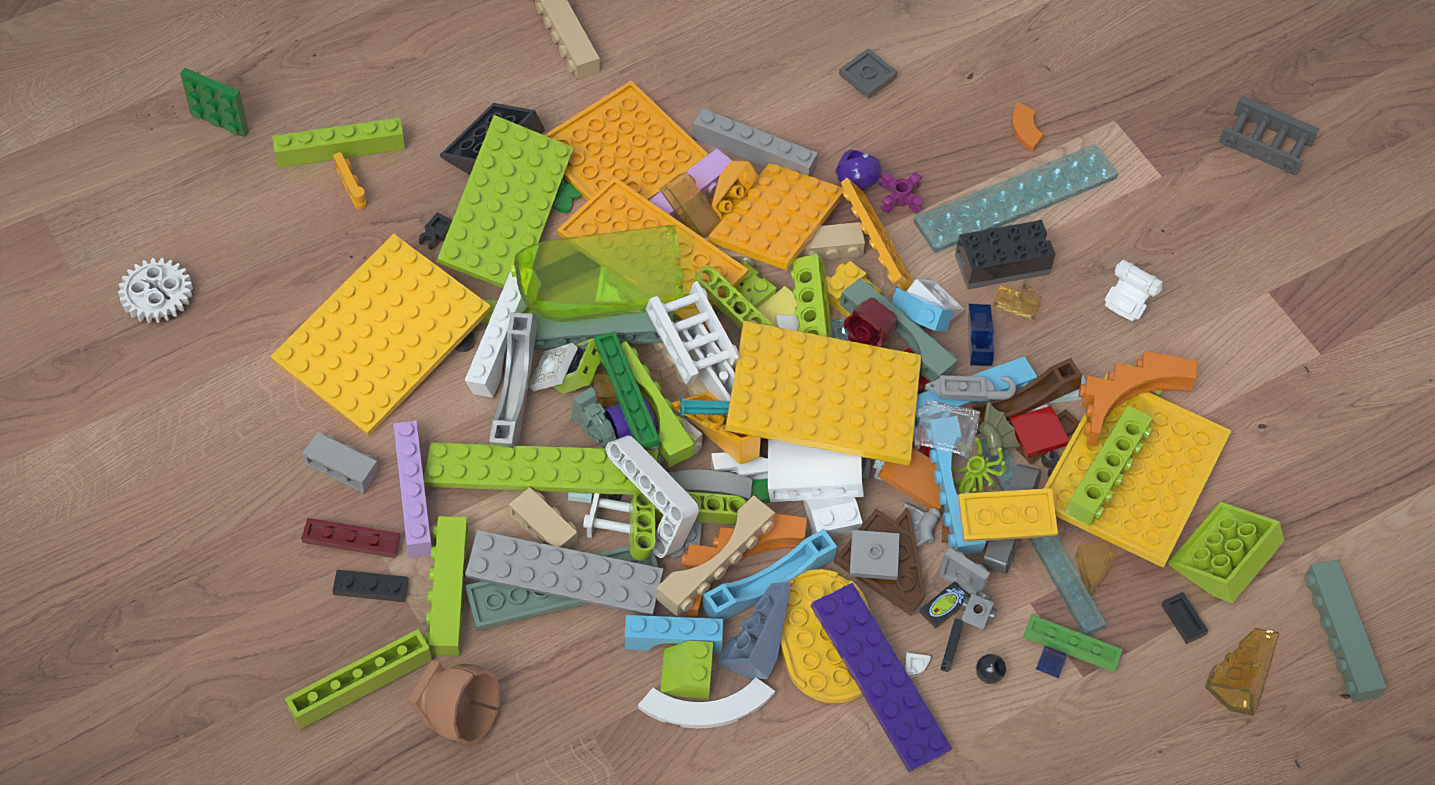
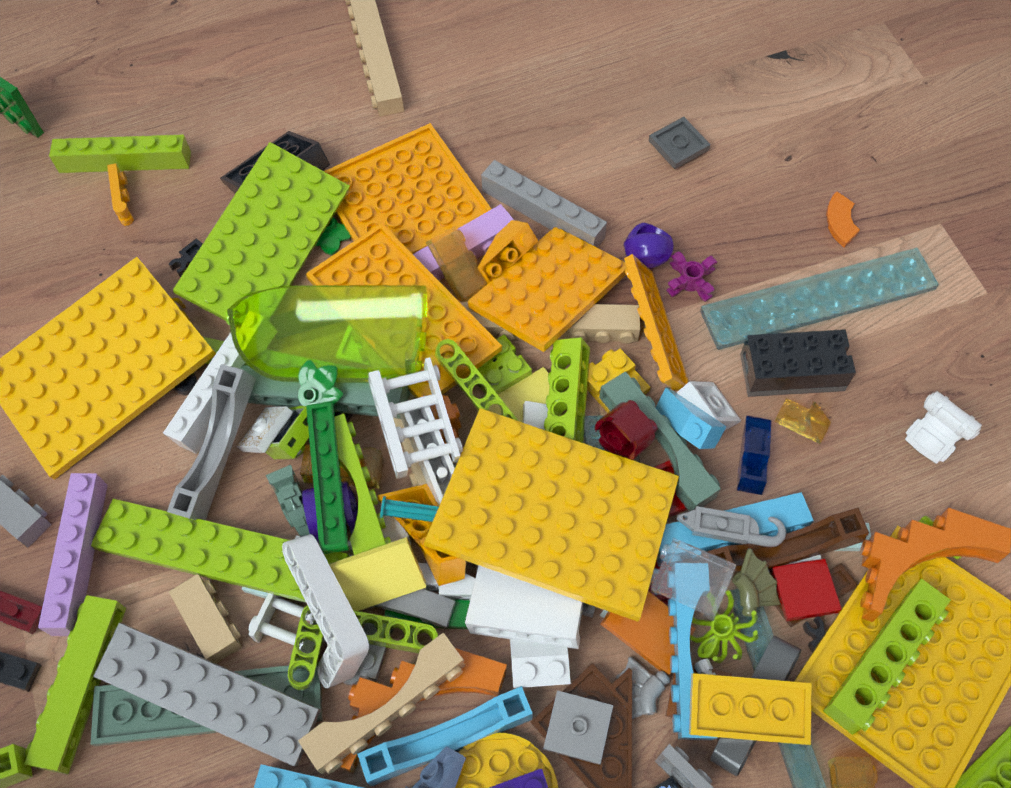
camera: 15 degrees right, 5 degrees up
none -> plate [298,360,343,406]
none -> light yellow tile [329,537,426,611]

